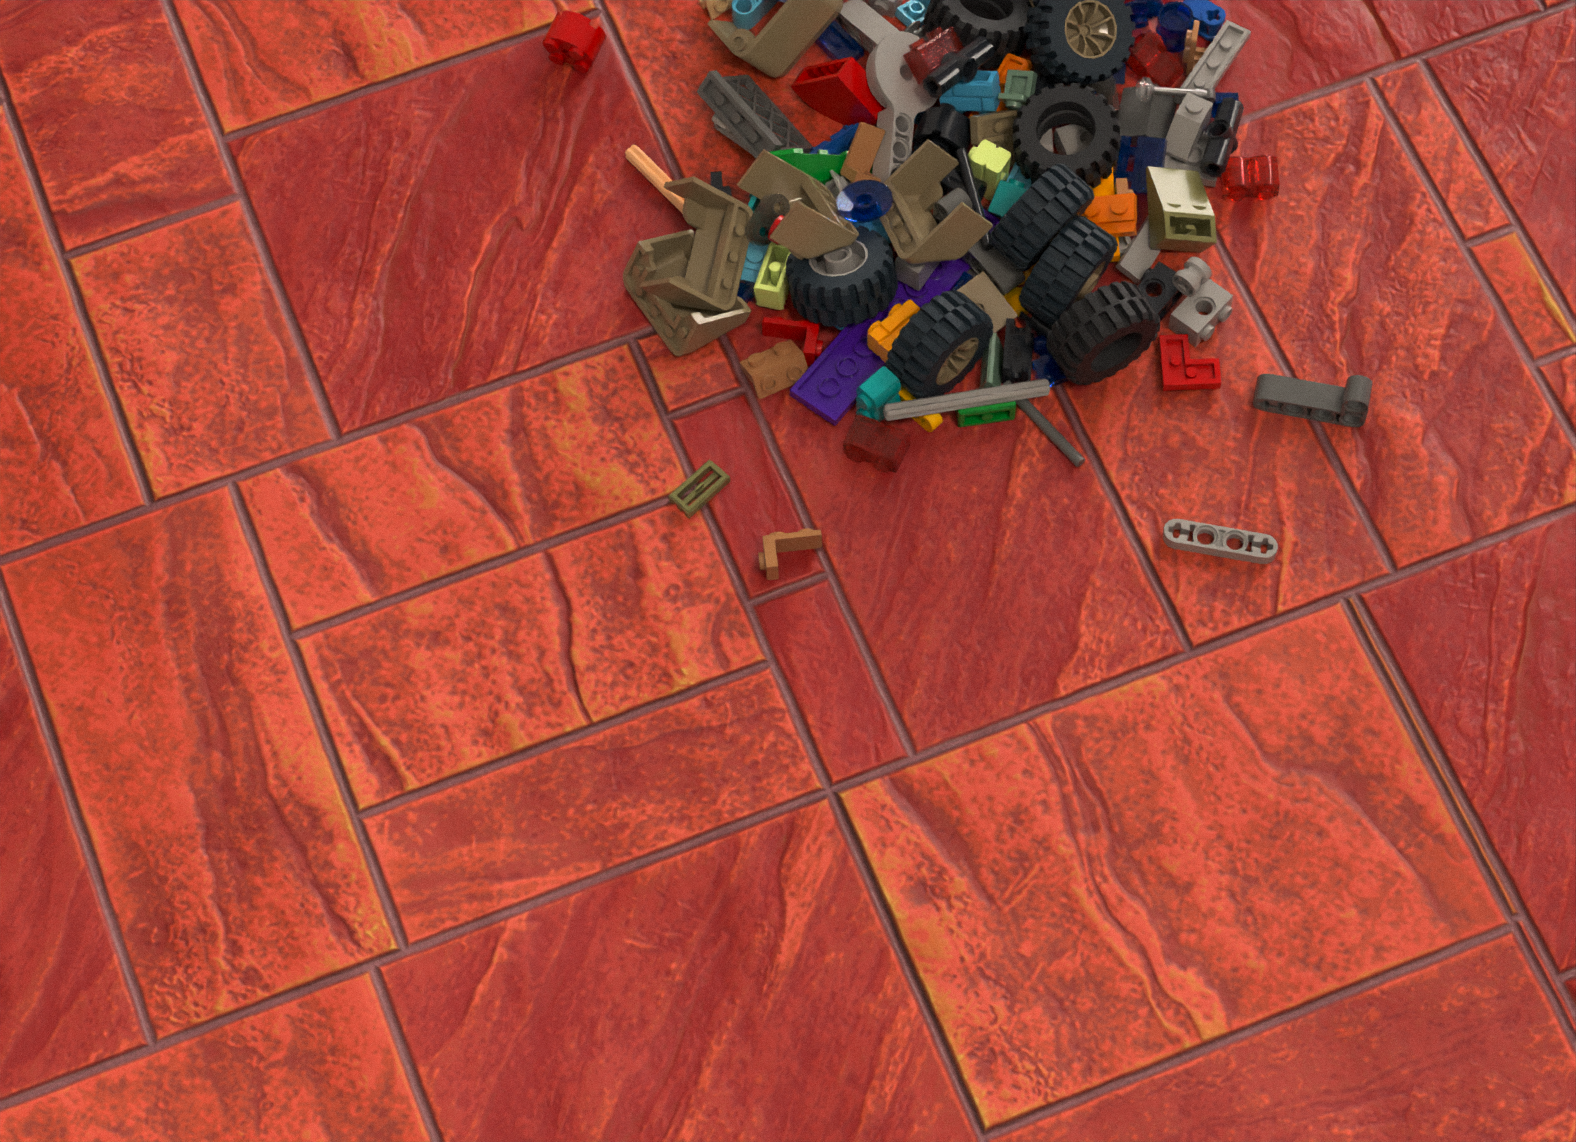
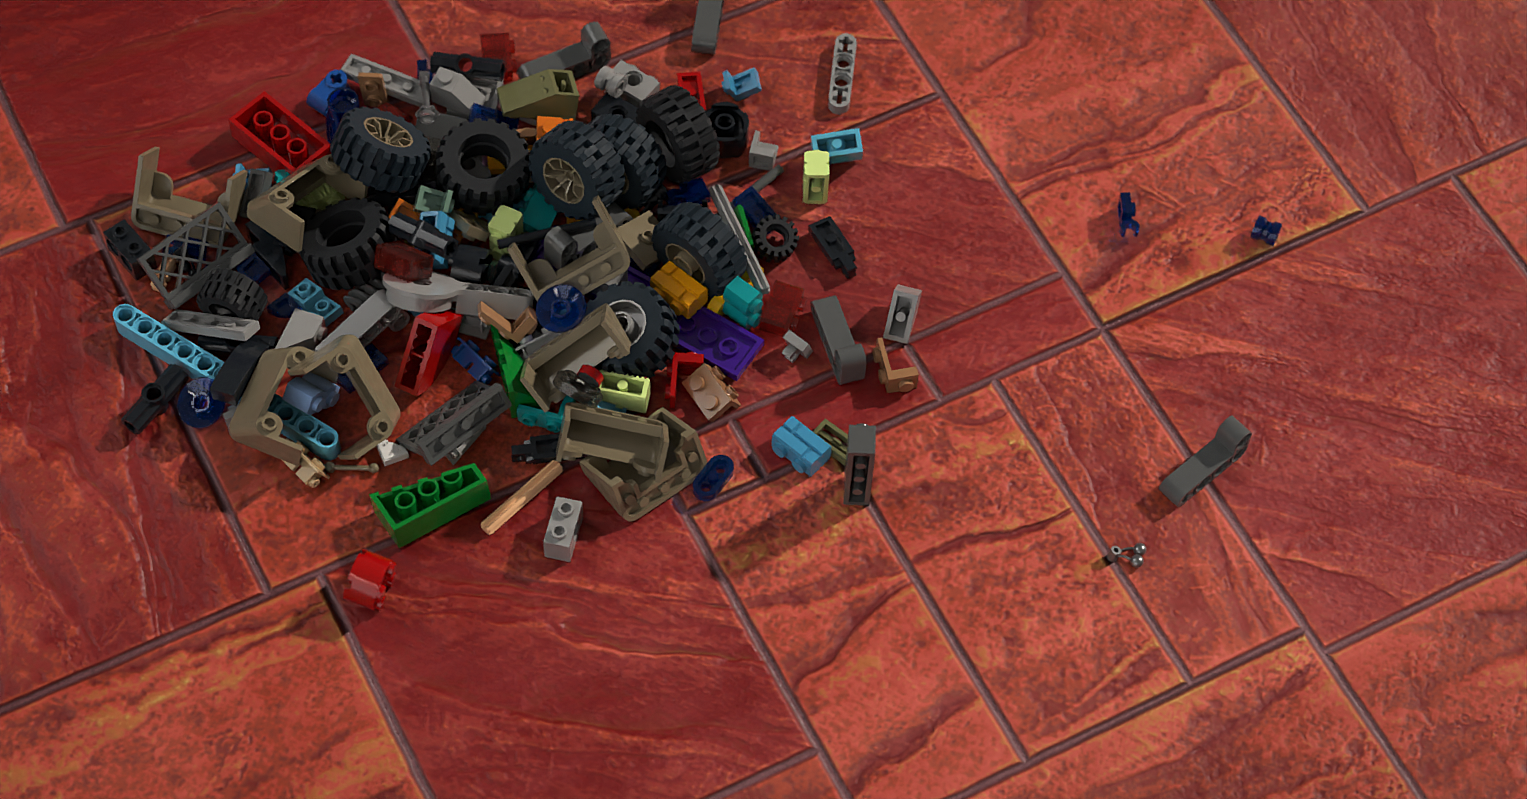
camera: 100 degrees left, 5 degrees down
none -> dark tan hinge [325,462,379,473]
none -> green wedge [369,463,491,548]
none -> white tile [376,440,409,466]
none -> dark grey beam [516,22,611,79]
none -> light grey brick [543,497,583,562]
none -> clear blue plate [693,455,734,501]
none -> black brick [705,102,749,159]
none -> dark azure bracket [722,67,762,102]
none -> clear blue plate [732,185,782,237]
none -> light grey panel [749,130,778,171]
none -> black tyre [752,214,799,263]
none -> dark azure brick [772,416,832,477]
none -> light grey tile [782,330,813,363]
none -> yellowish green brick [803,150,829,204]
none -> black hinge [808,216,857,279]
none -> medium azure brick [810,128,863,164]
none -> dark grey beam [810,295,866,385]
none -> dark grey brick [843,423,876,506]
none -> light grey slope [883,284,922,344]
none -> flat silver piece [1107,543,1146,568]
none -> clear blue plate [1117,192,1140,237]
none -> dark grey beam [1159,415,1252,507]
none -> clear blue wheel [1250,215,1283,247]

